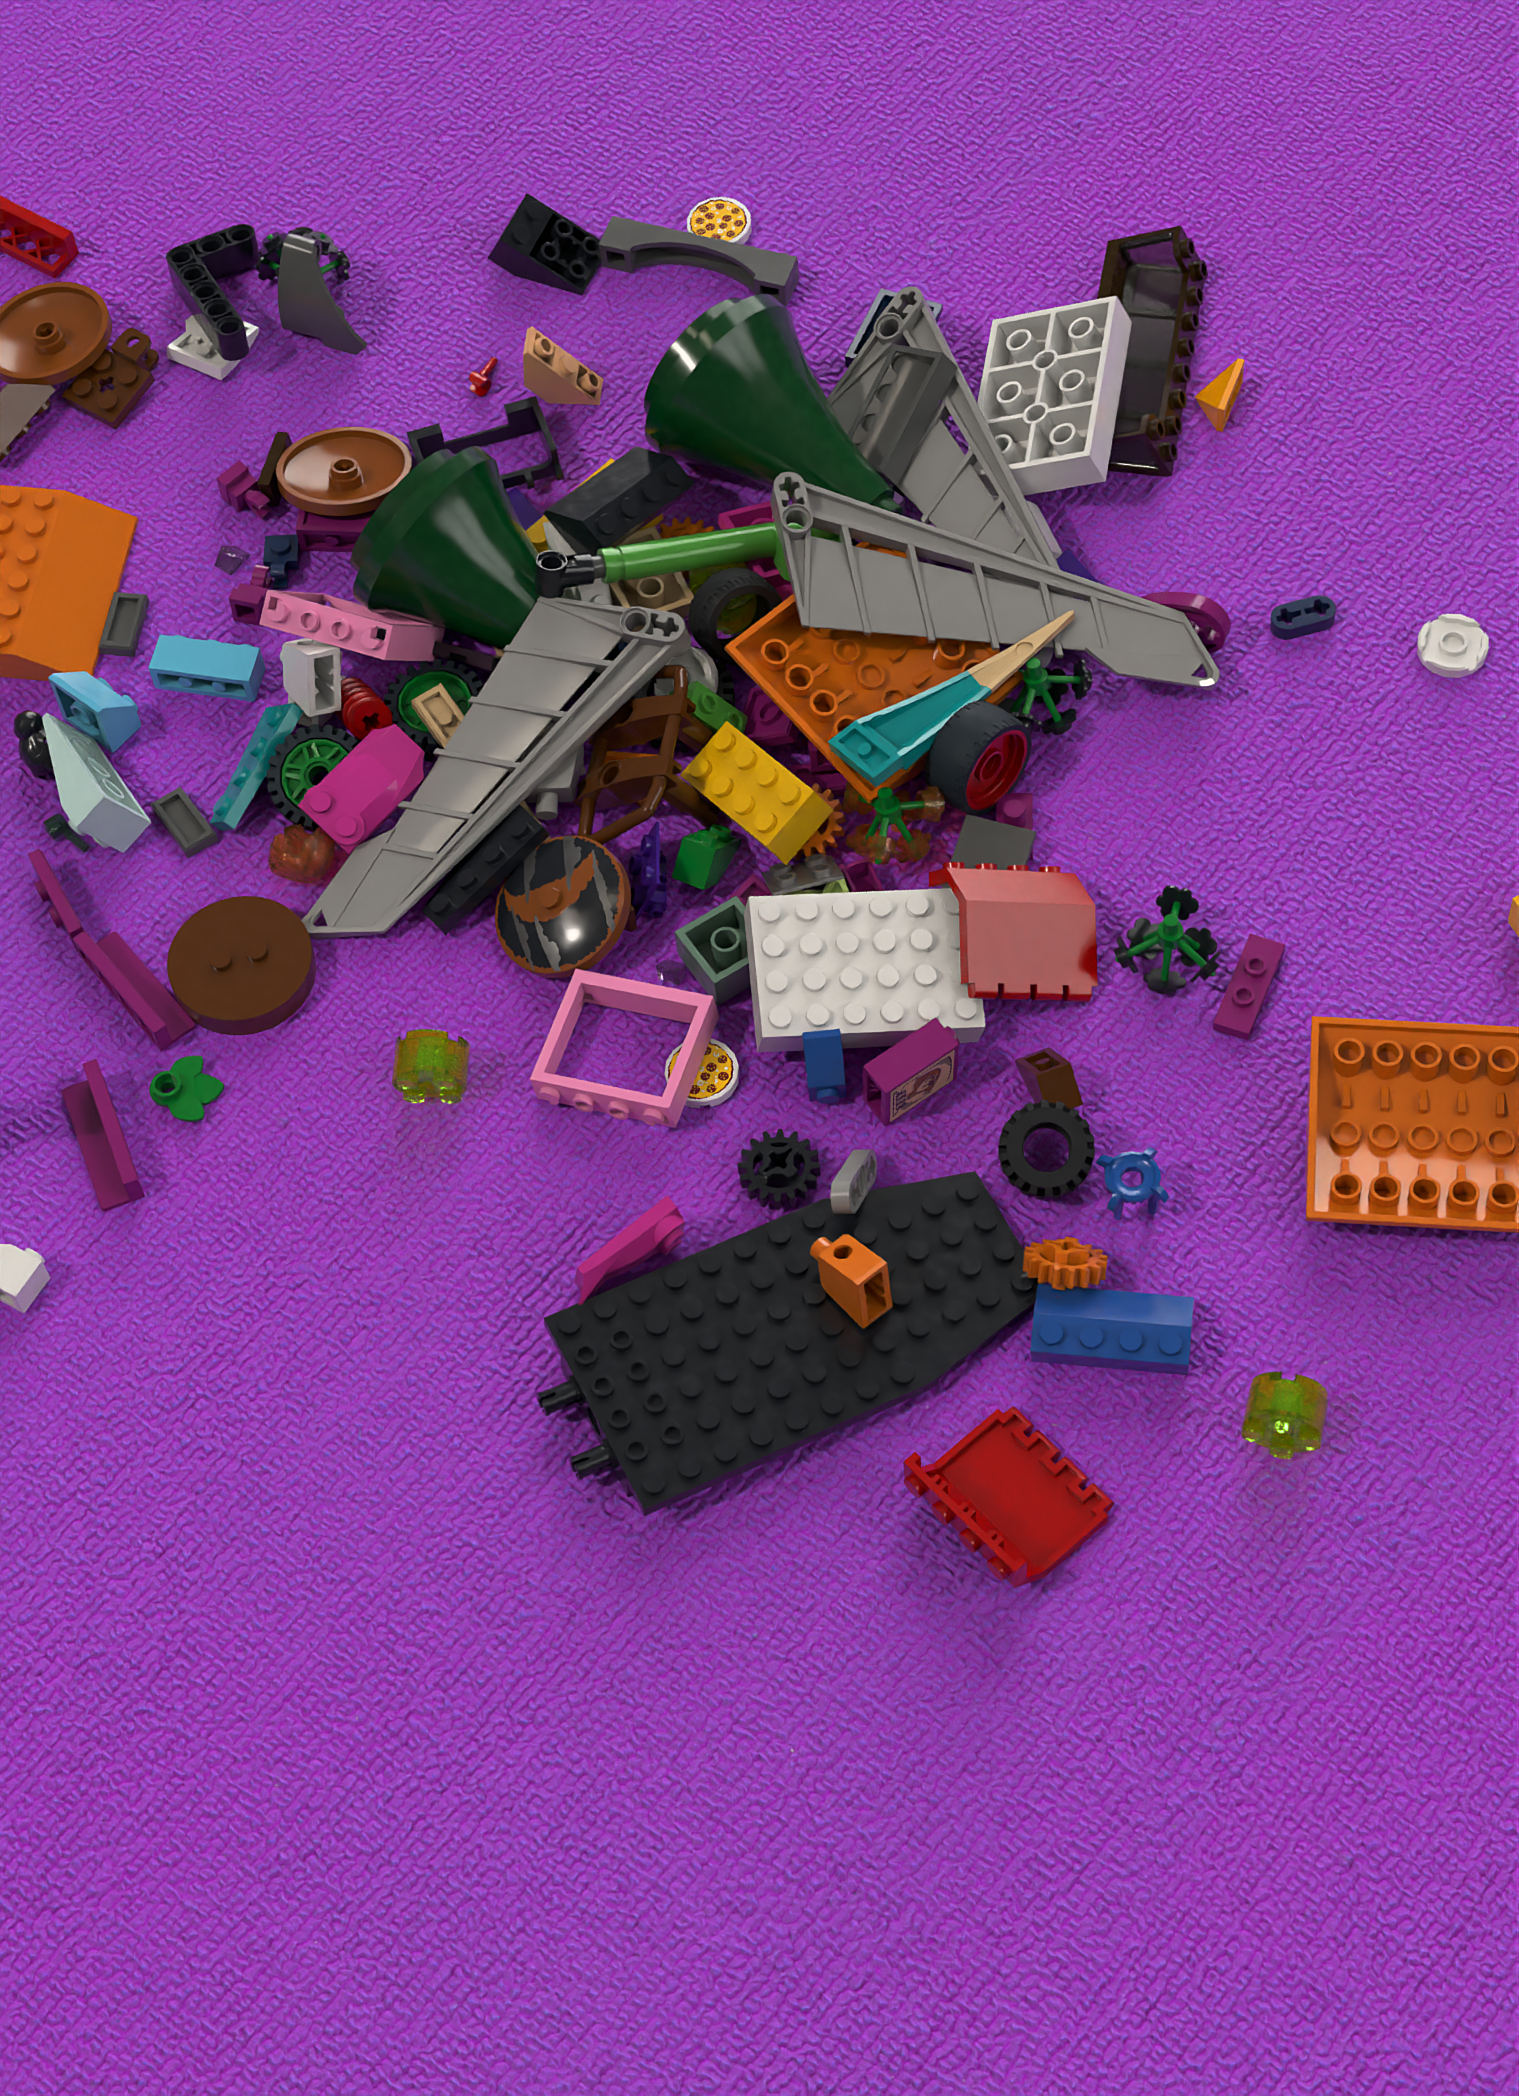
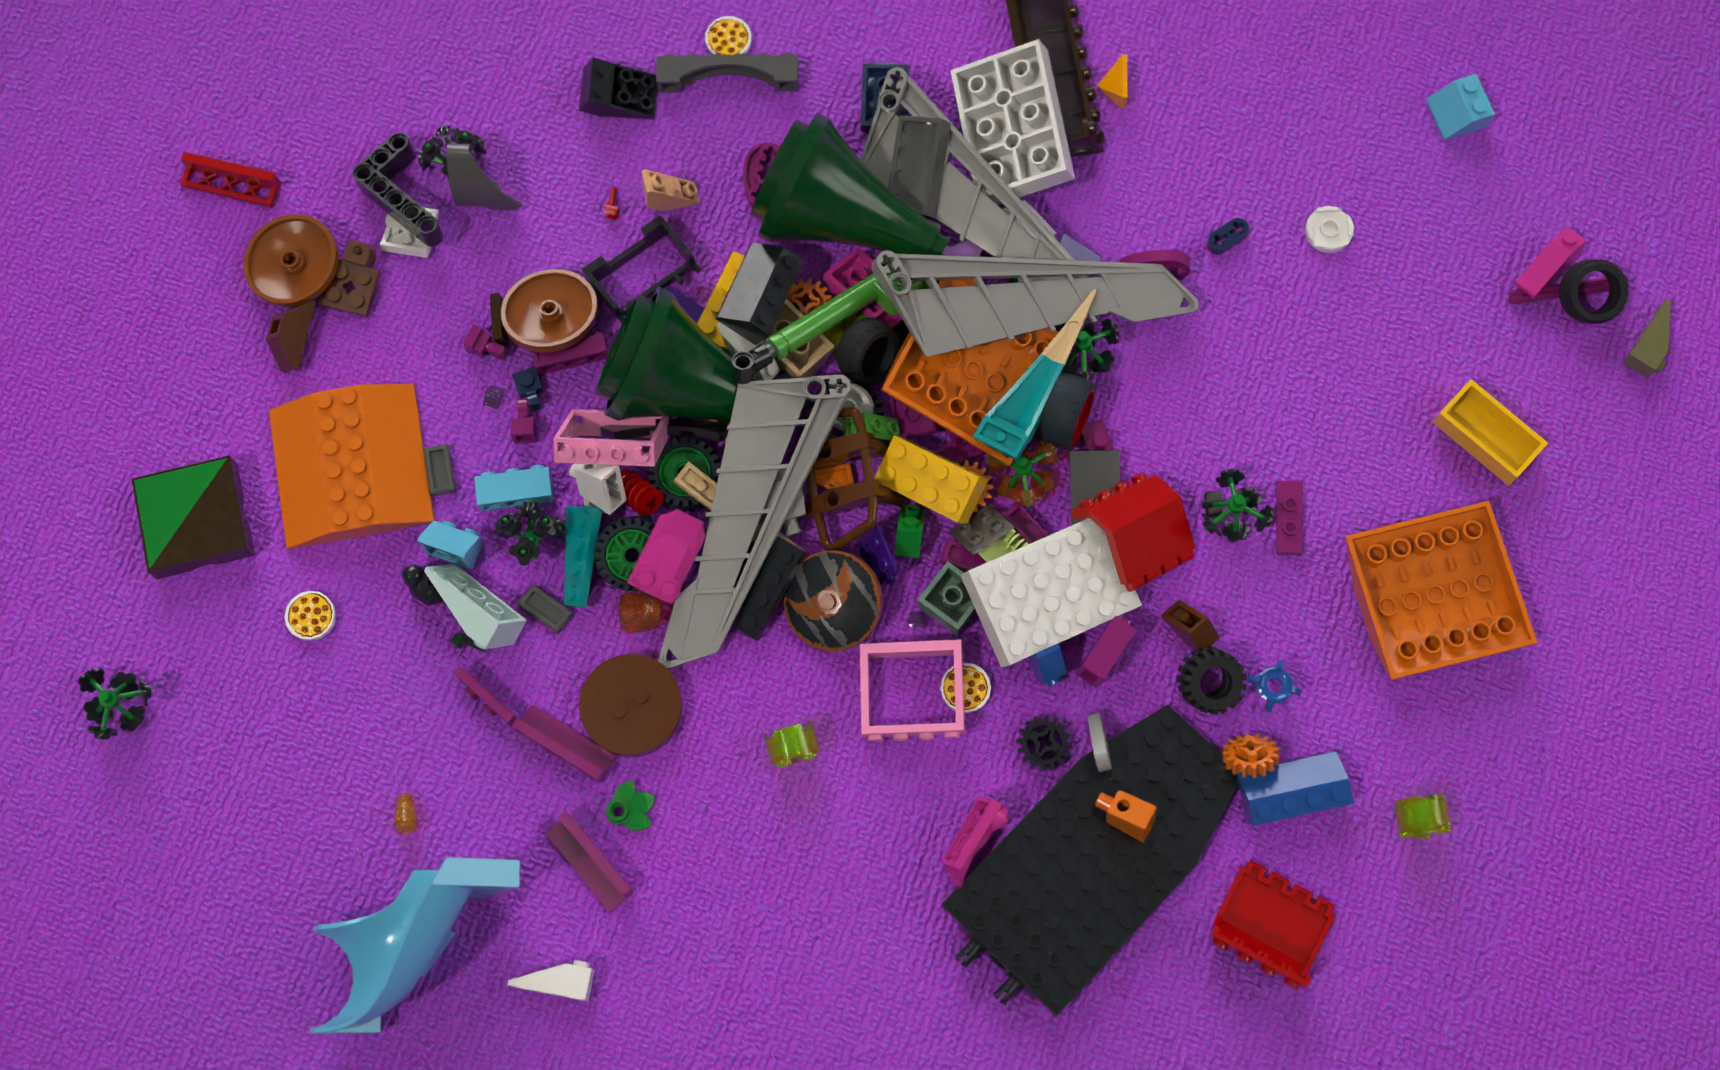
camera: 25 degrees left, 15 degrees up
none -> black plant [494,500,567,566]

